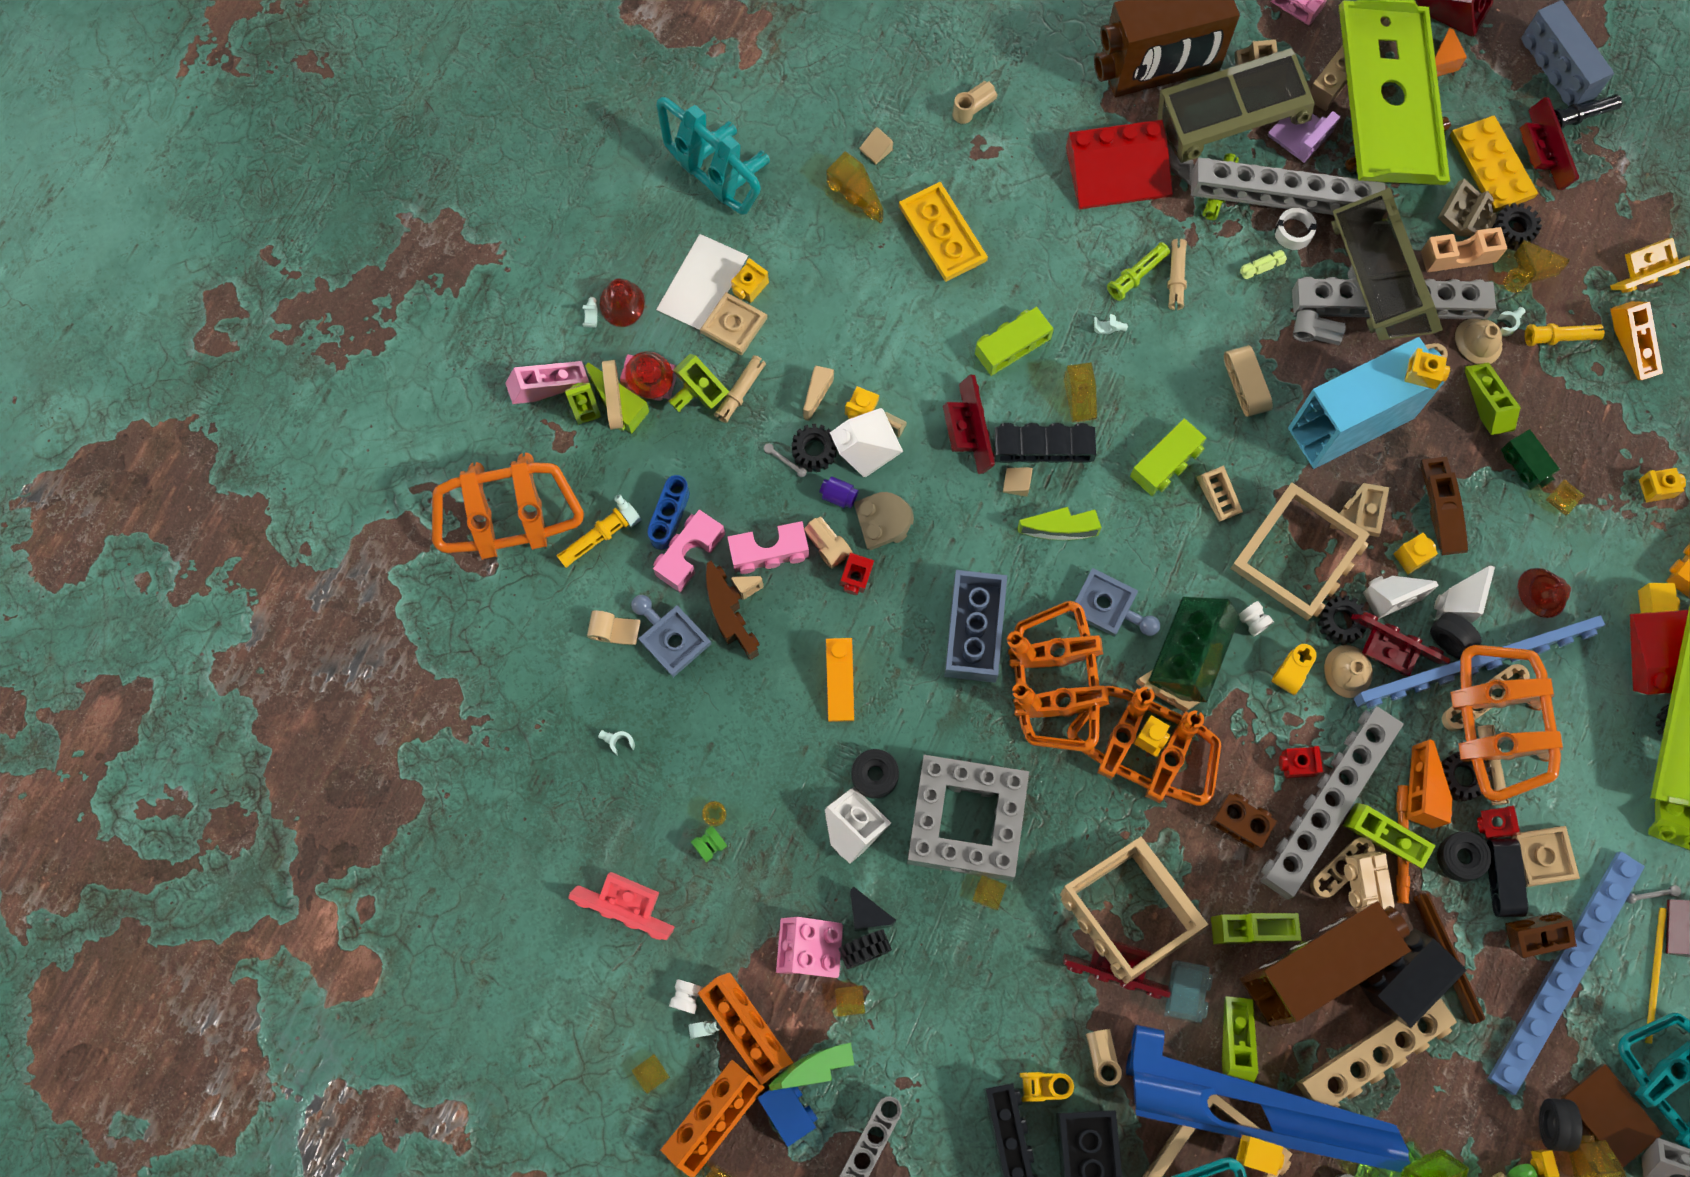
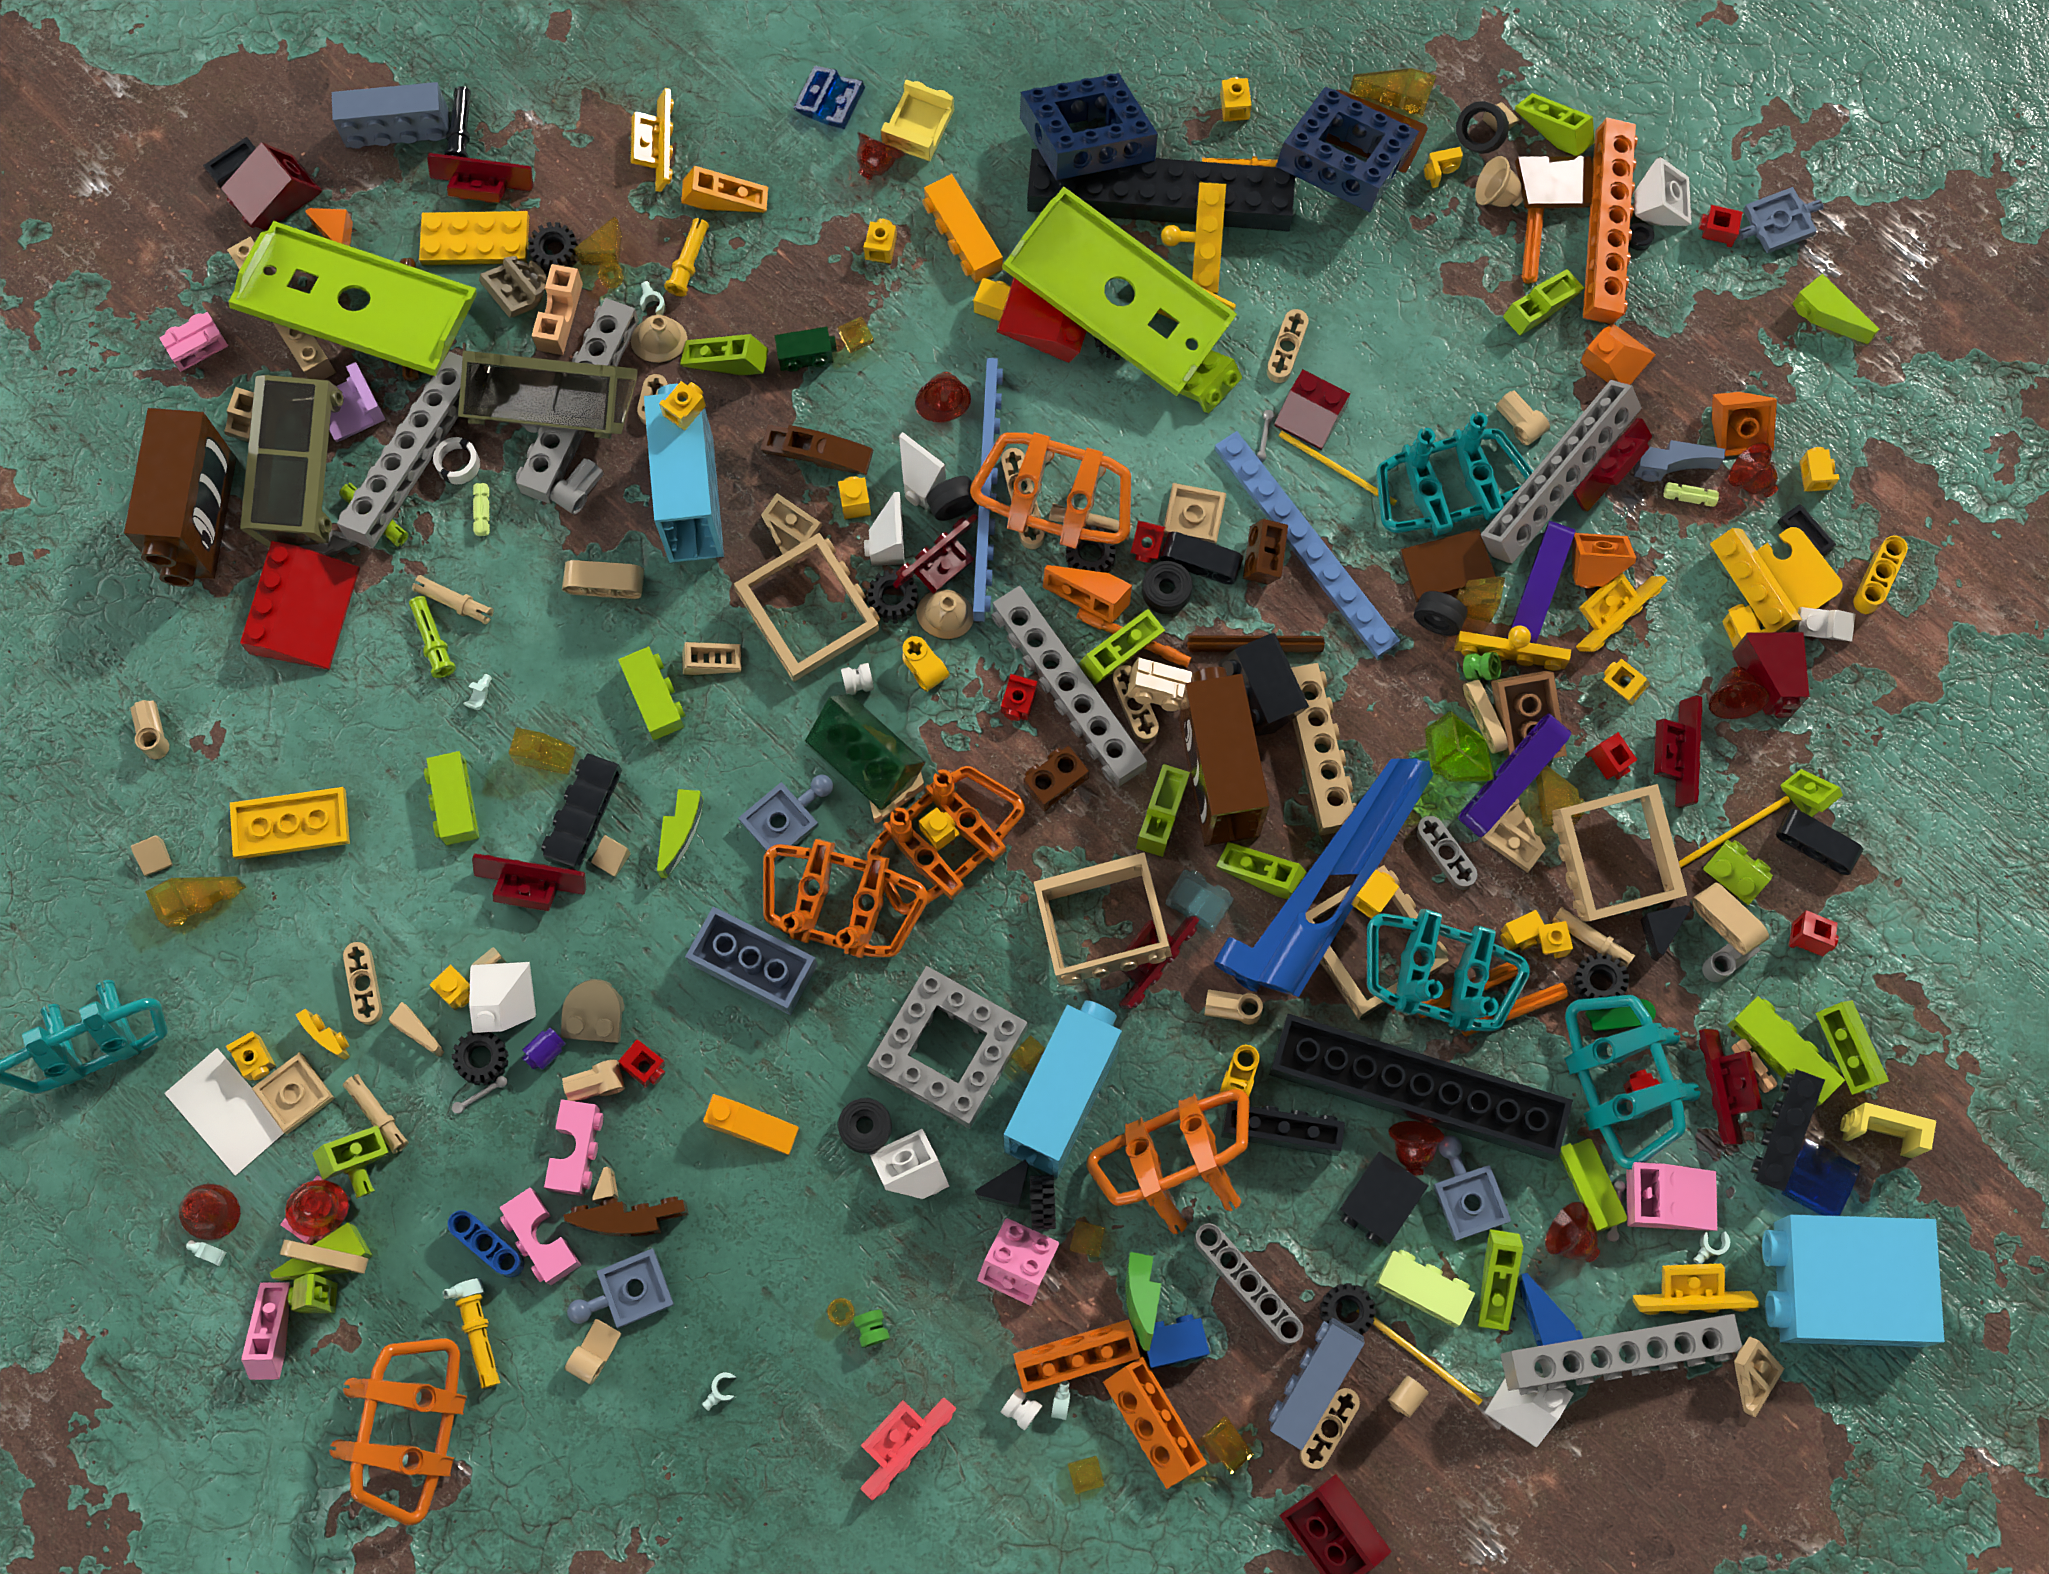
camera: 70 degrees left, 0 degrees up
none -> yellow slope [295,1009,350,1060]
none -> tan beam [343,942,383,1025]
none -> medium azure brick [1004,1000,1122,1178]
none -> orange piece [1086,1089,1249,1234]

